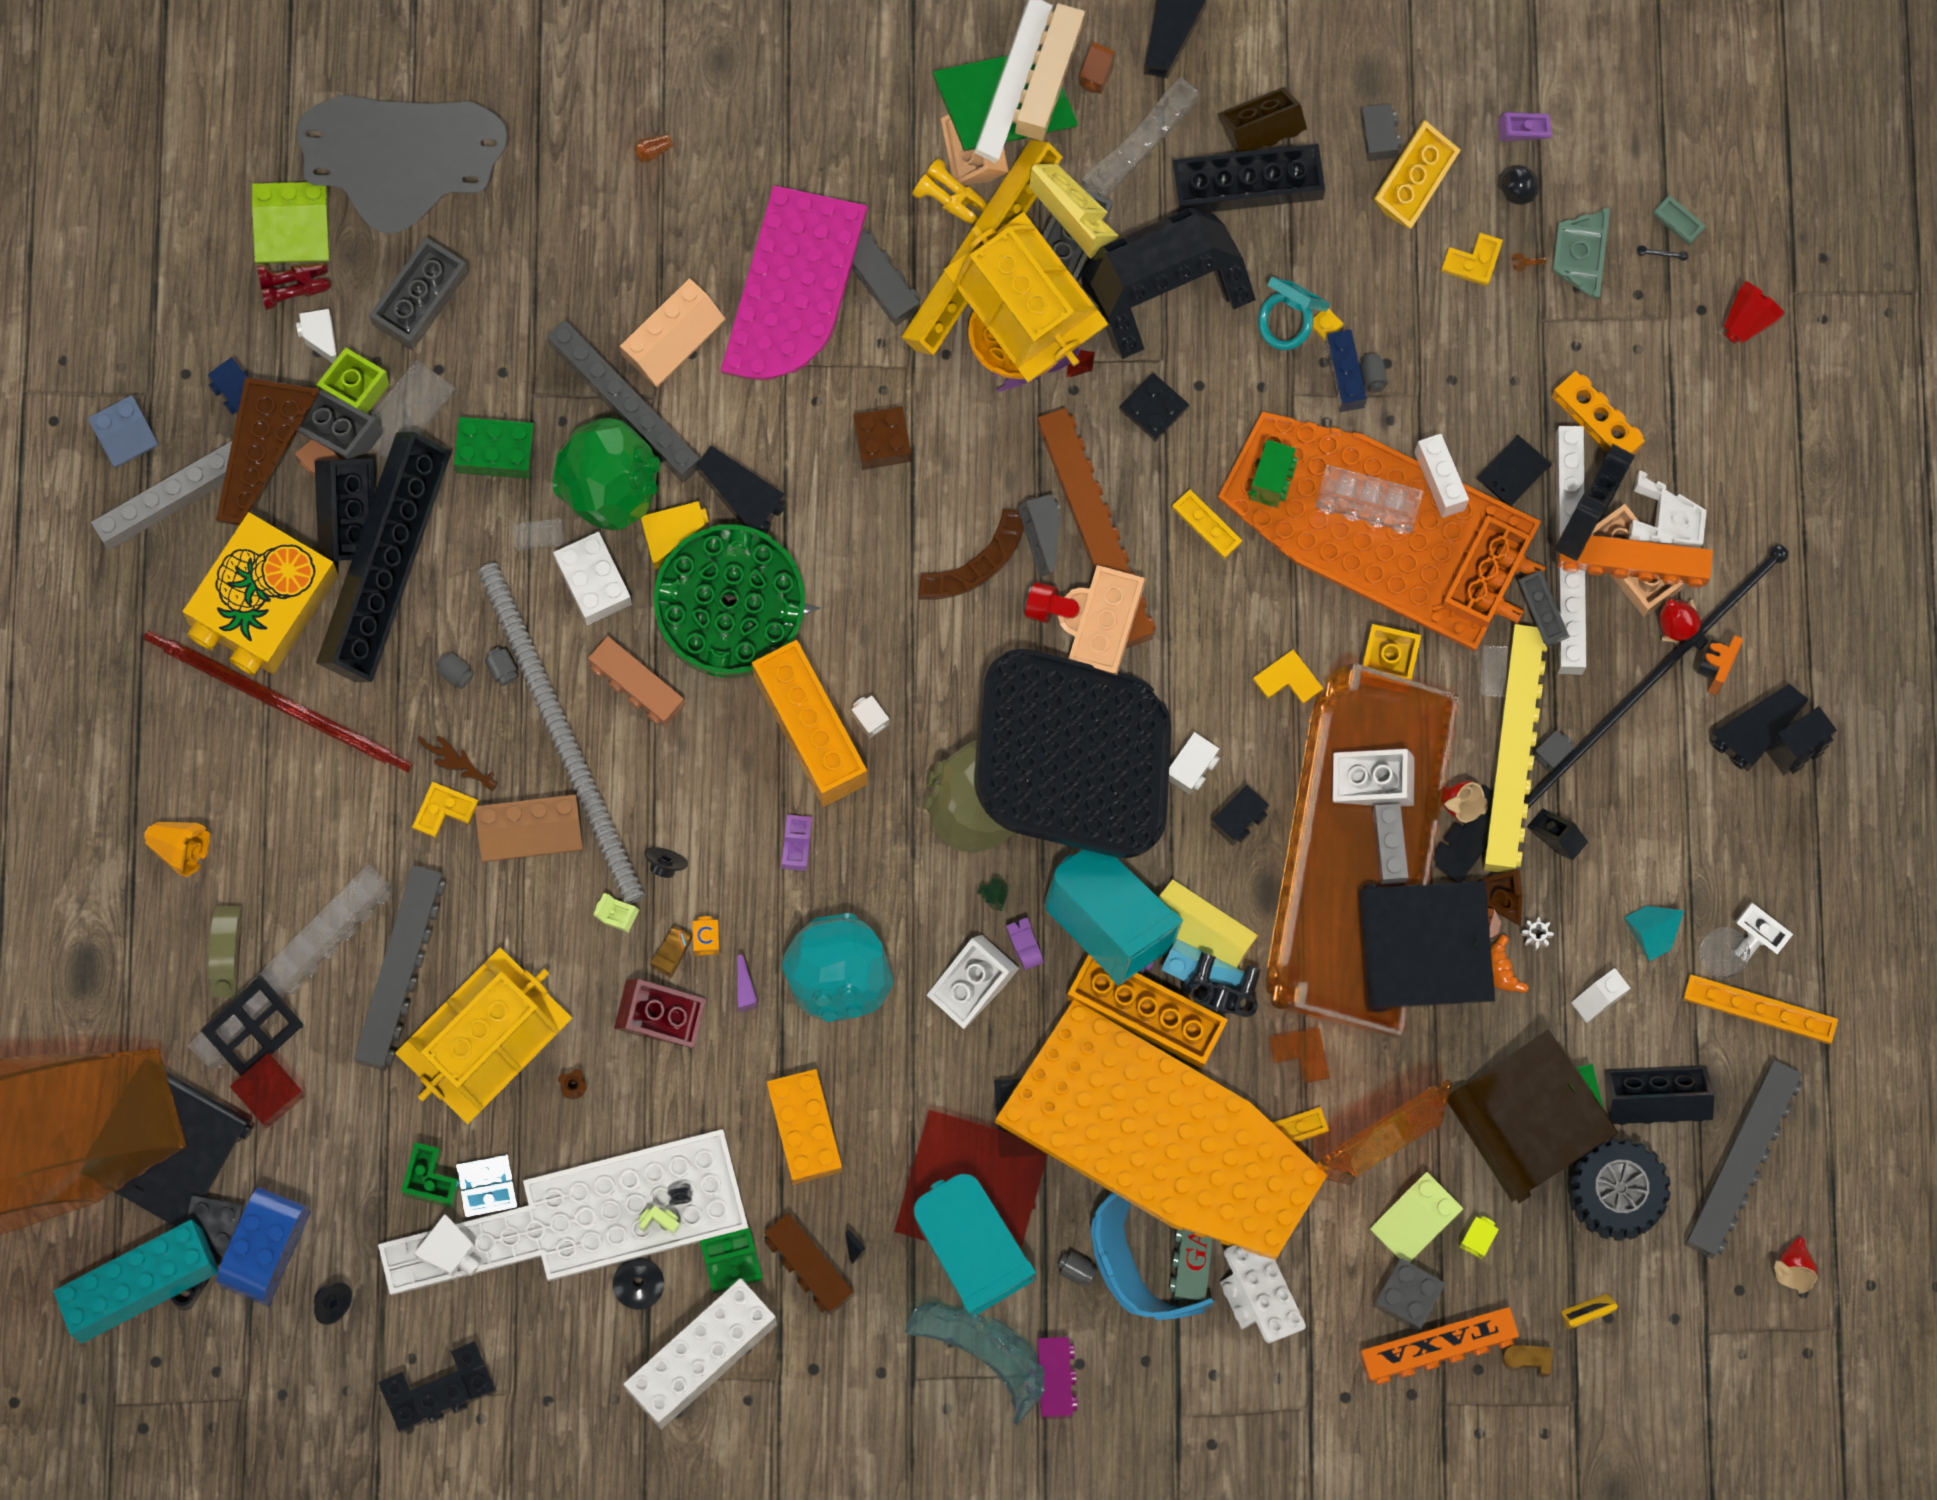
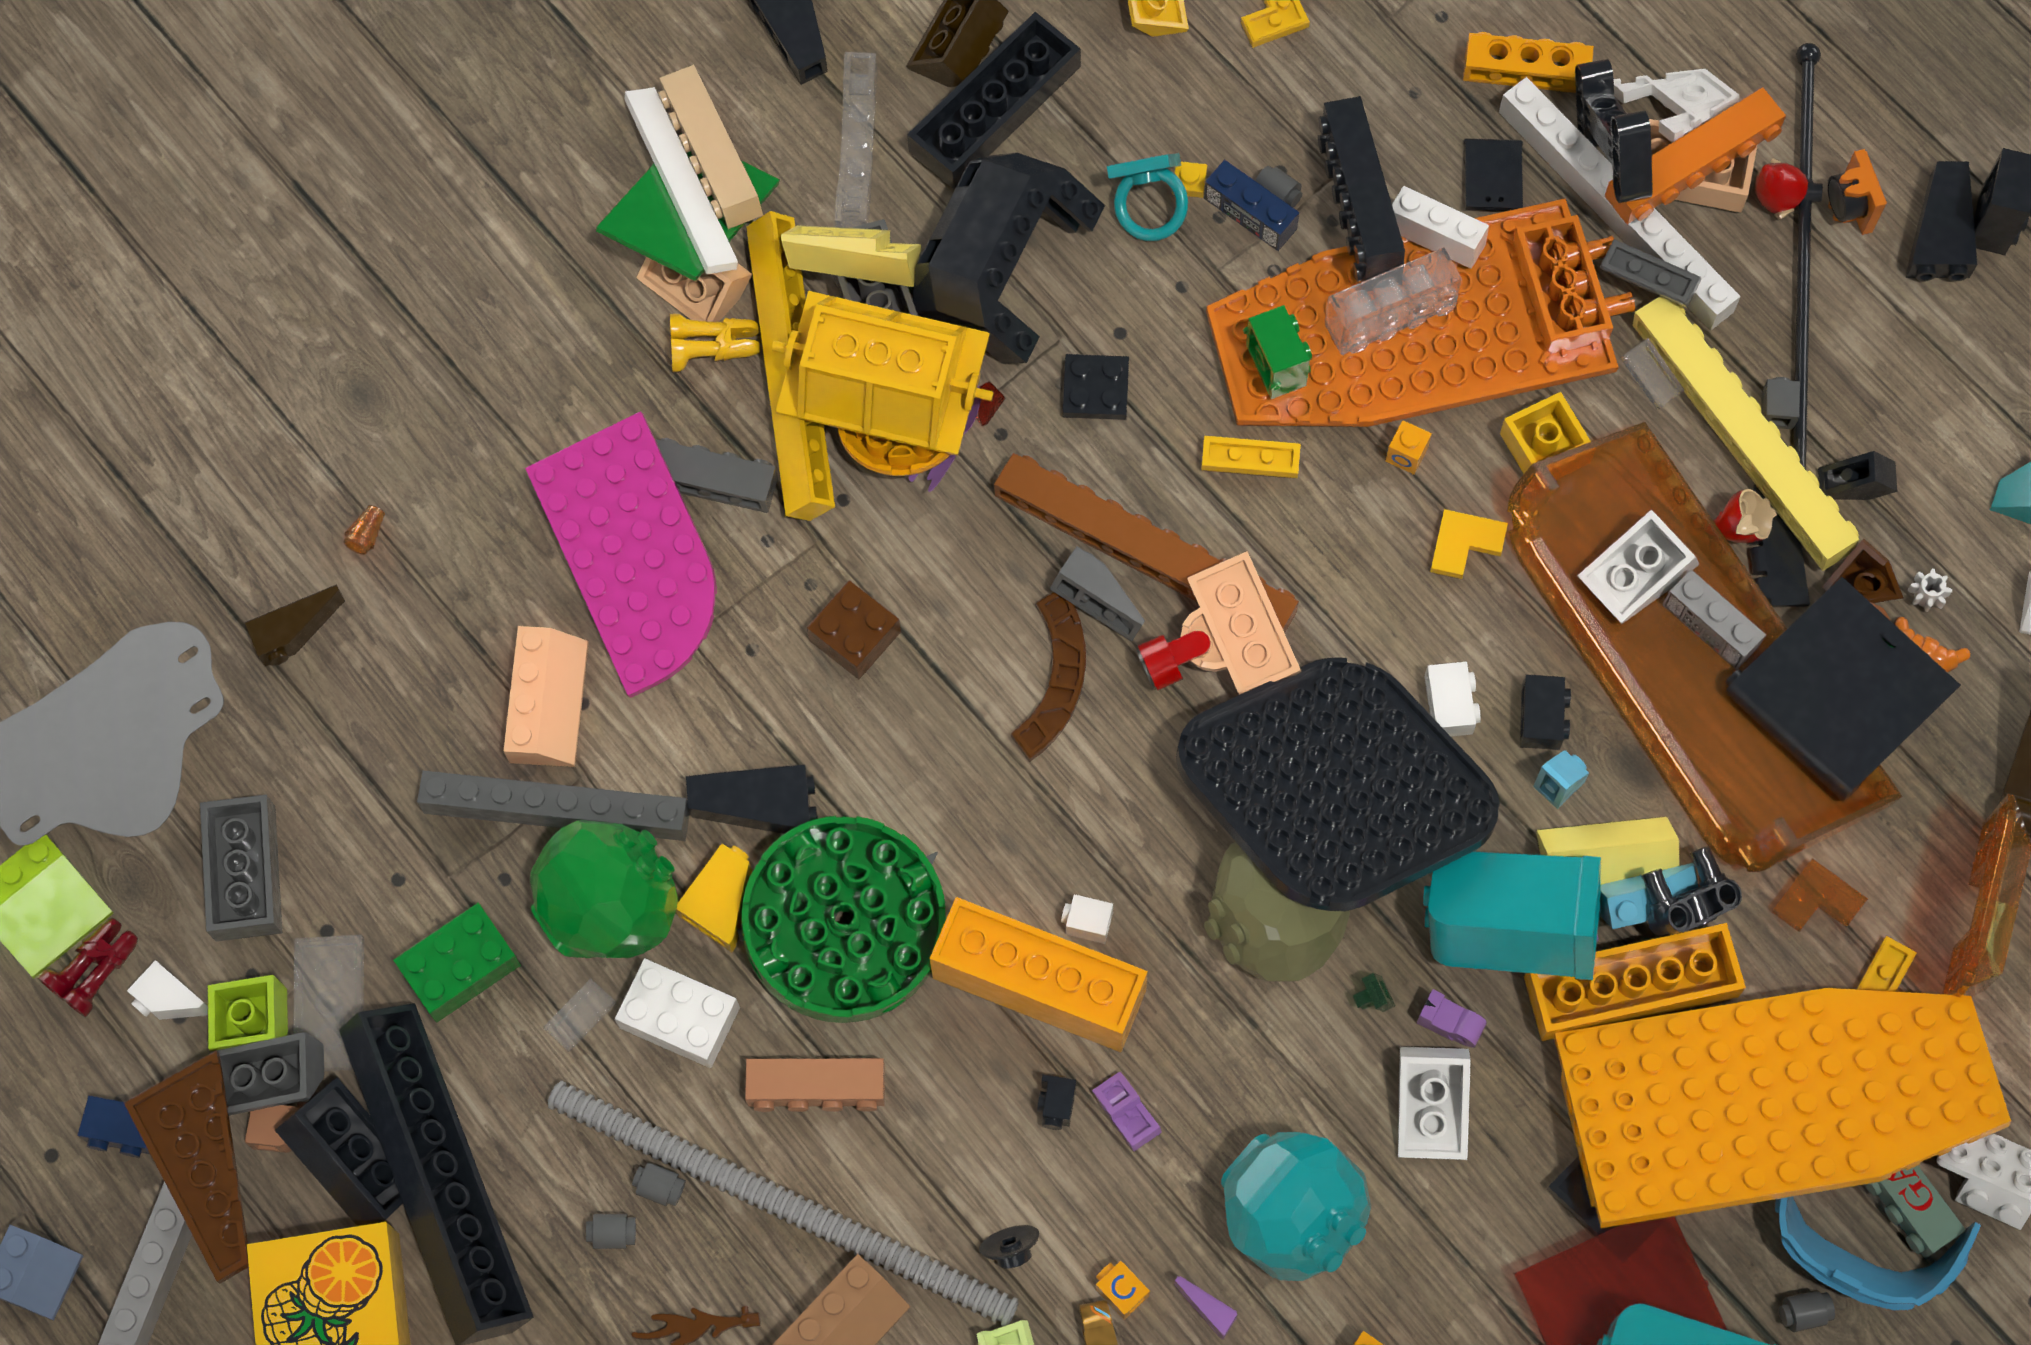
camera: 35 degrees left, 5 degrees down
dark orange slope [1079,42,1115,94] -> none
none -> dark brown slope [245,584,345,667]
none -> black brick [1037,1074,1076,1130]
none -> black brick [1318,96,1405,293]
none -> light orange brick [1385,420,1432,475]
none -> medium azure slope [1533,750,1589,809]

